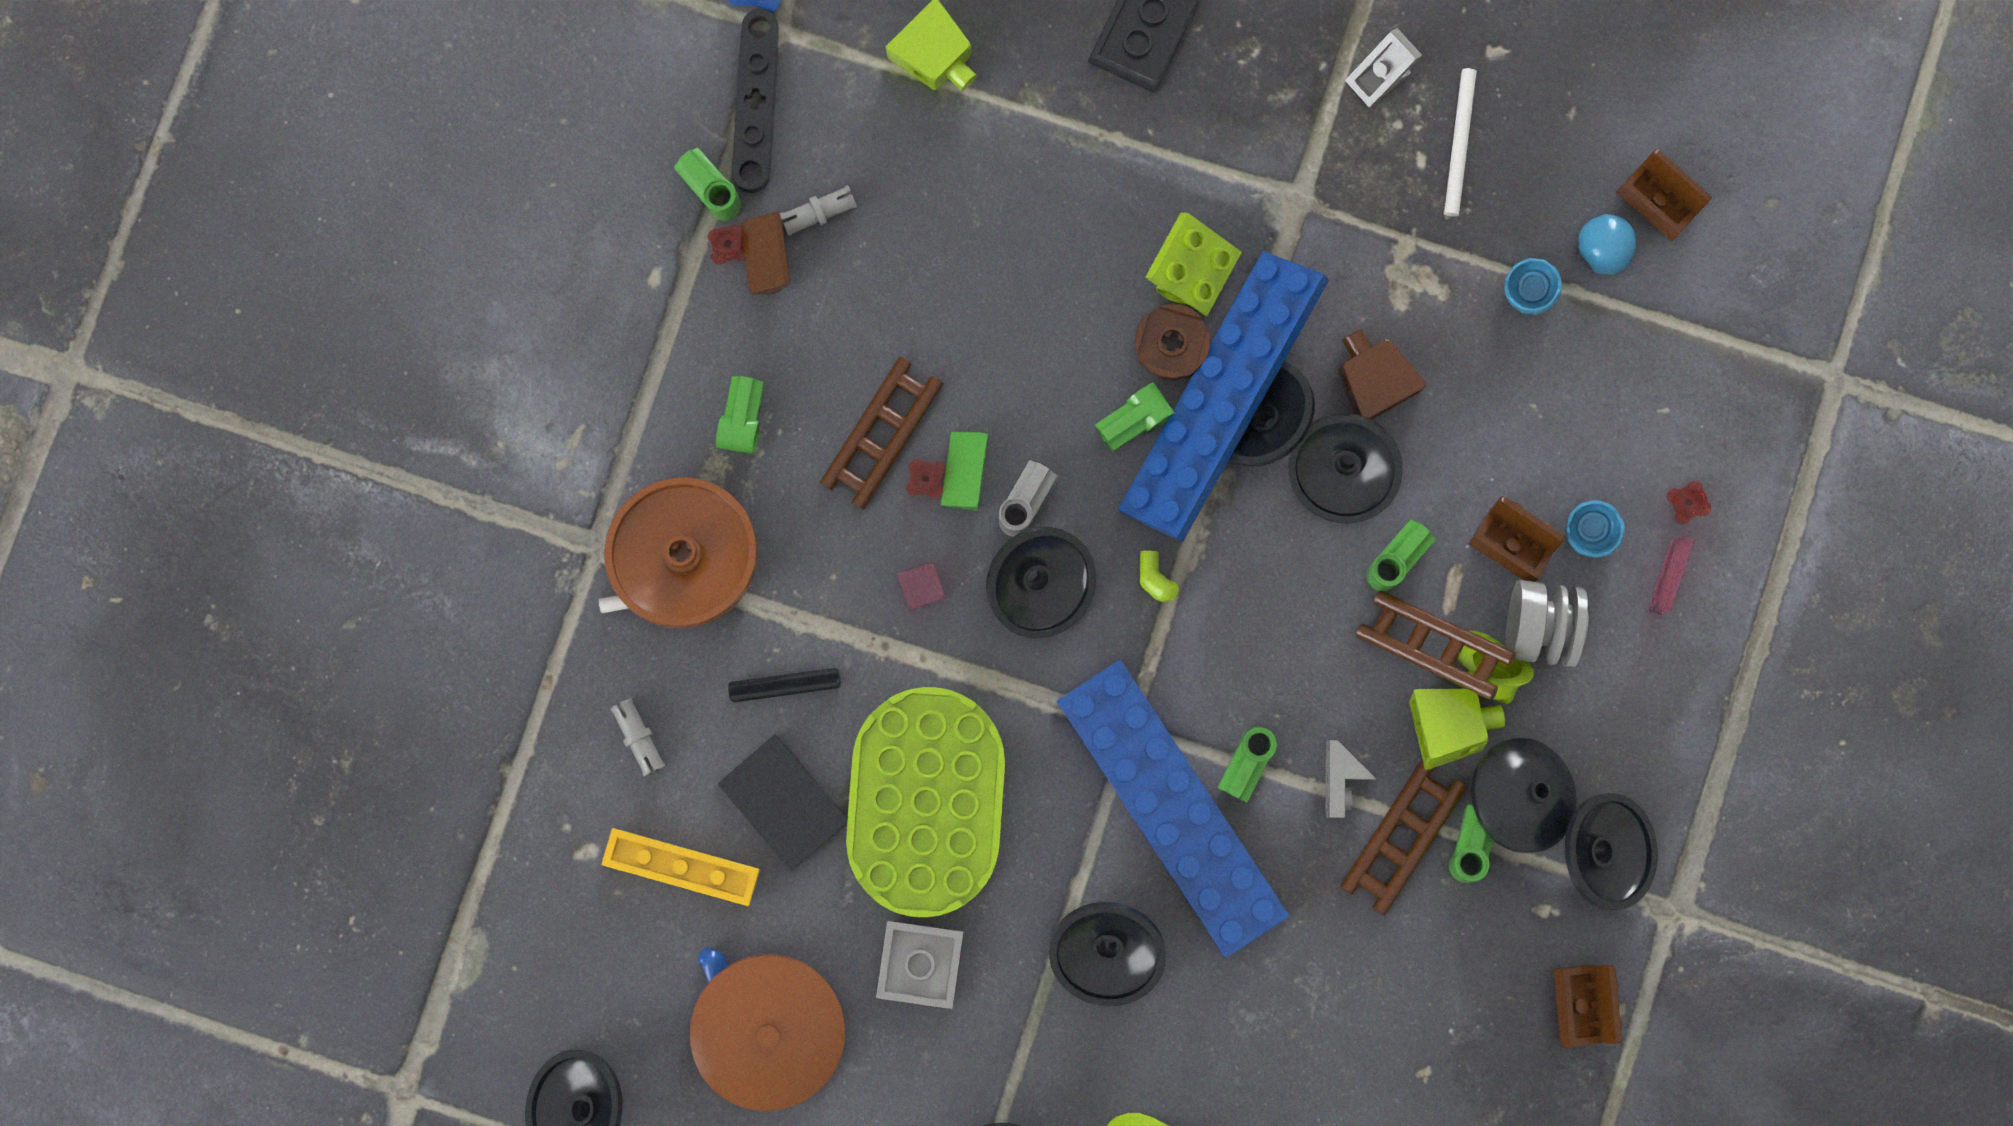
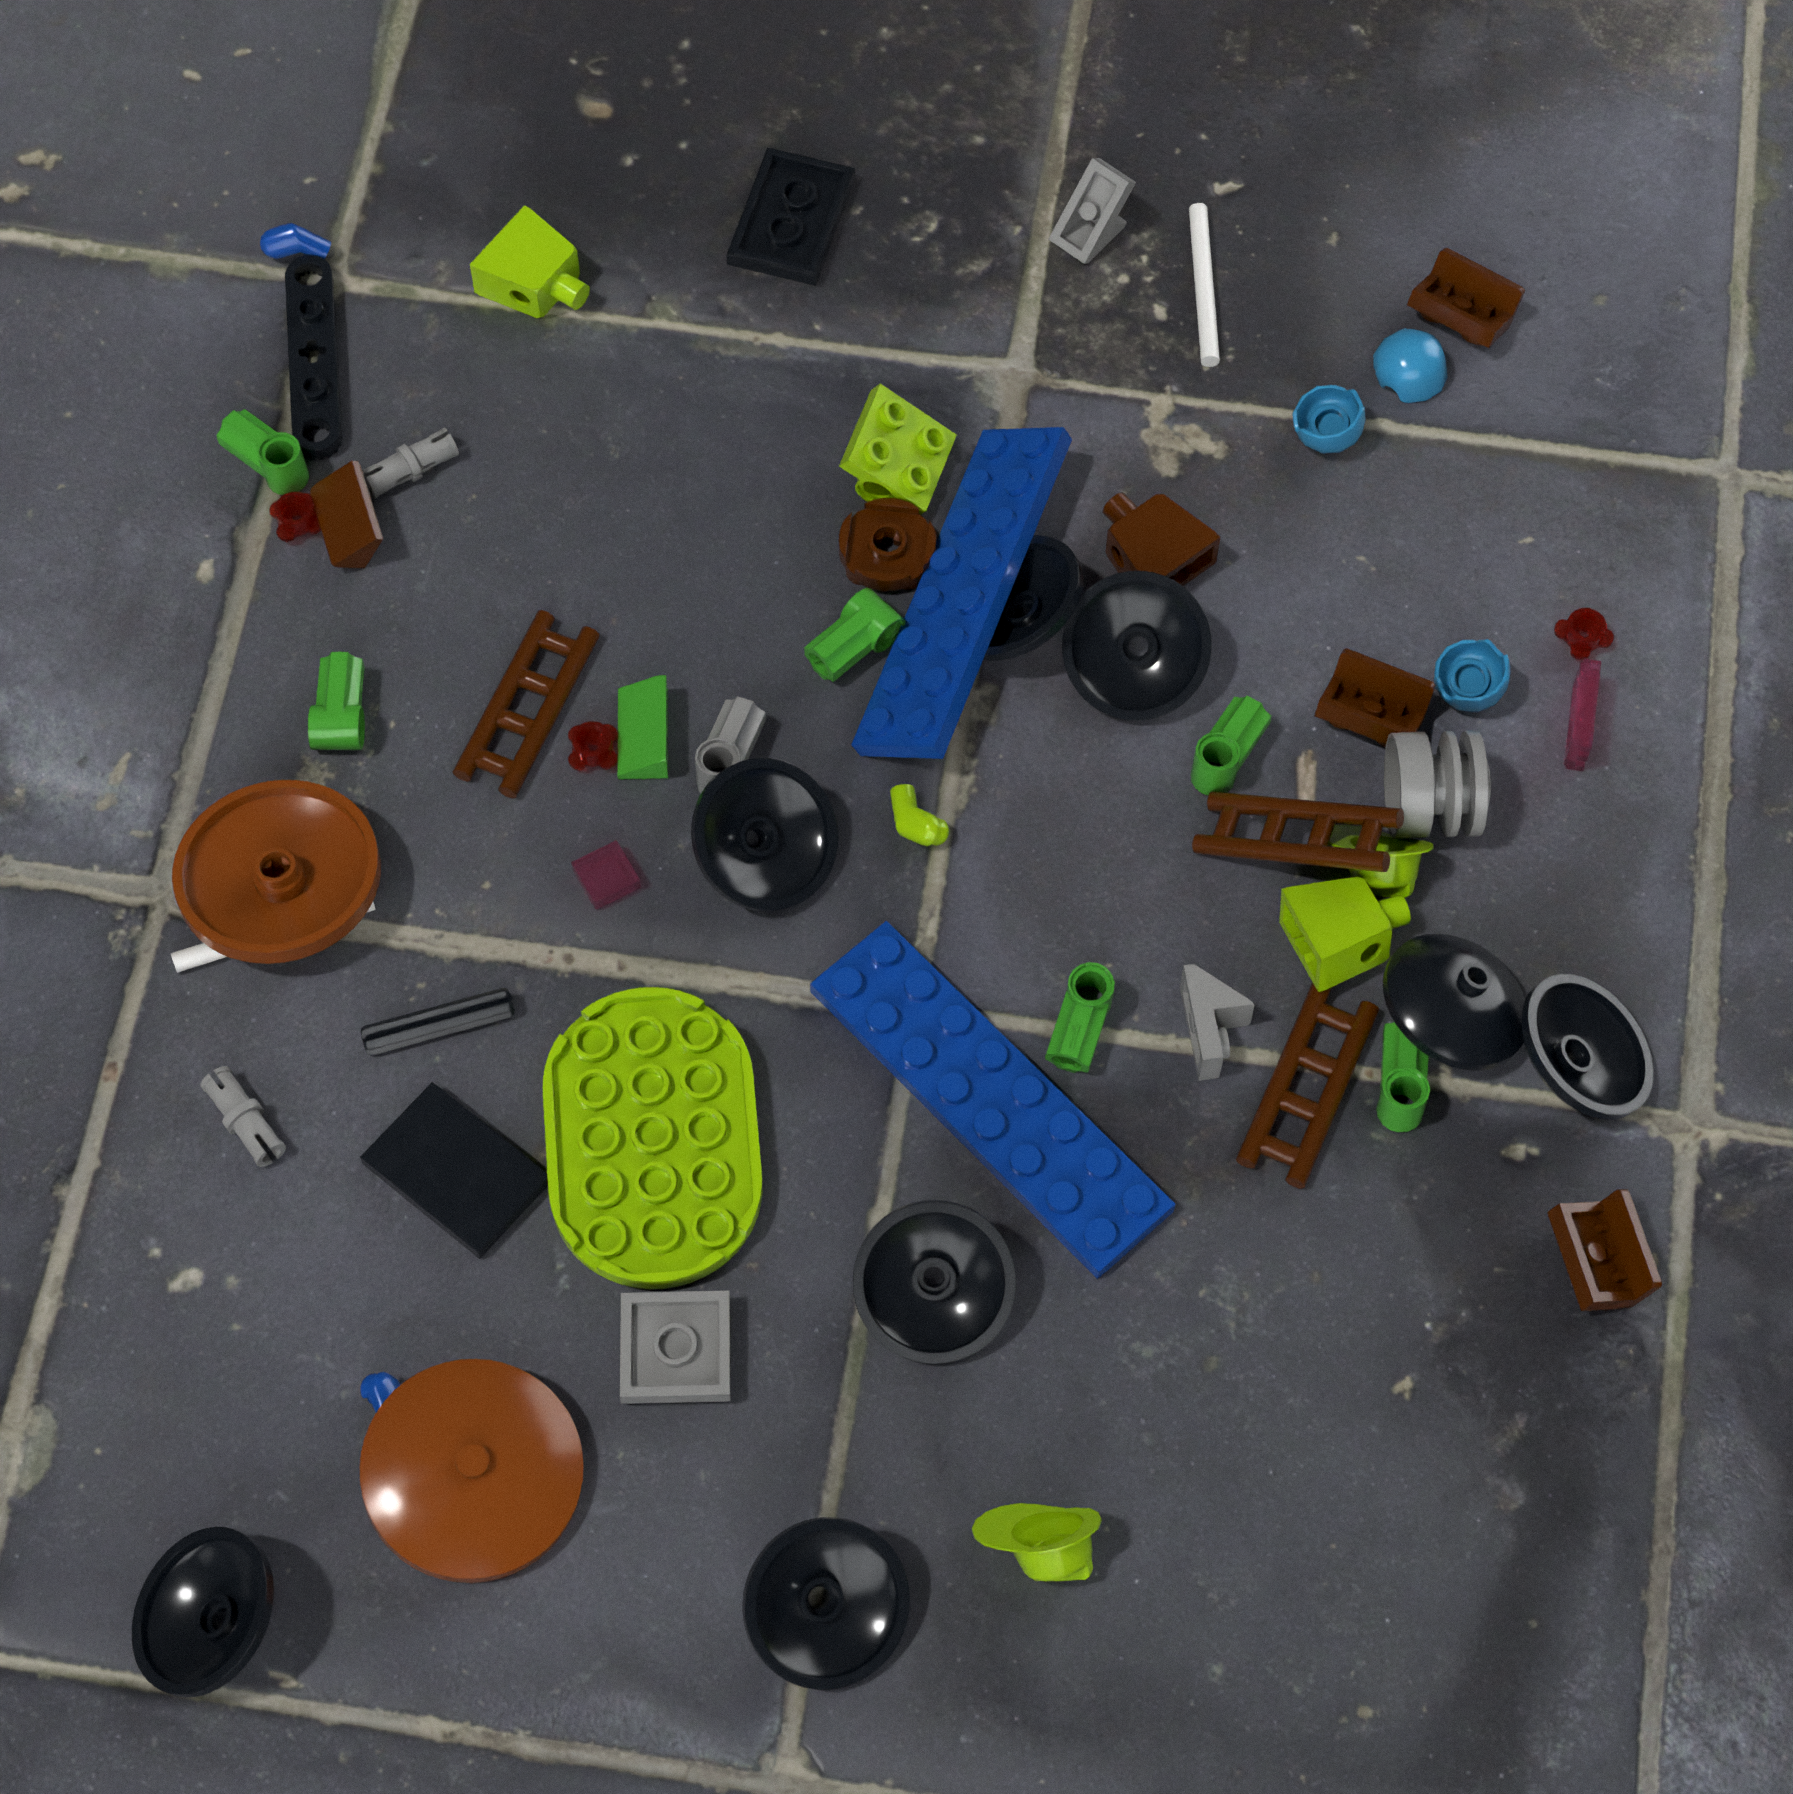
camera: 15 degrees left, 20 degrees down
yellow plate [601,828,761,906] -> none

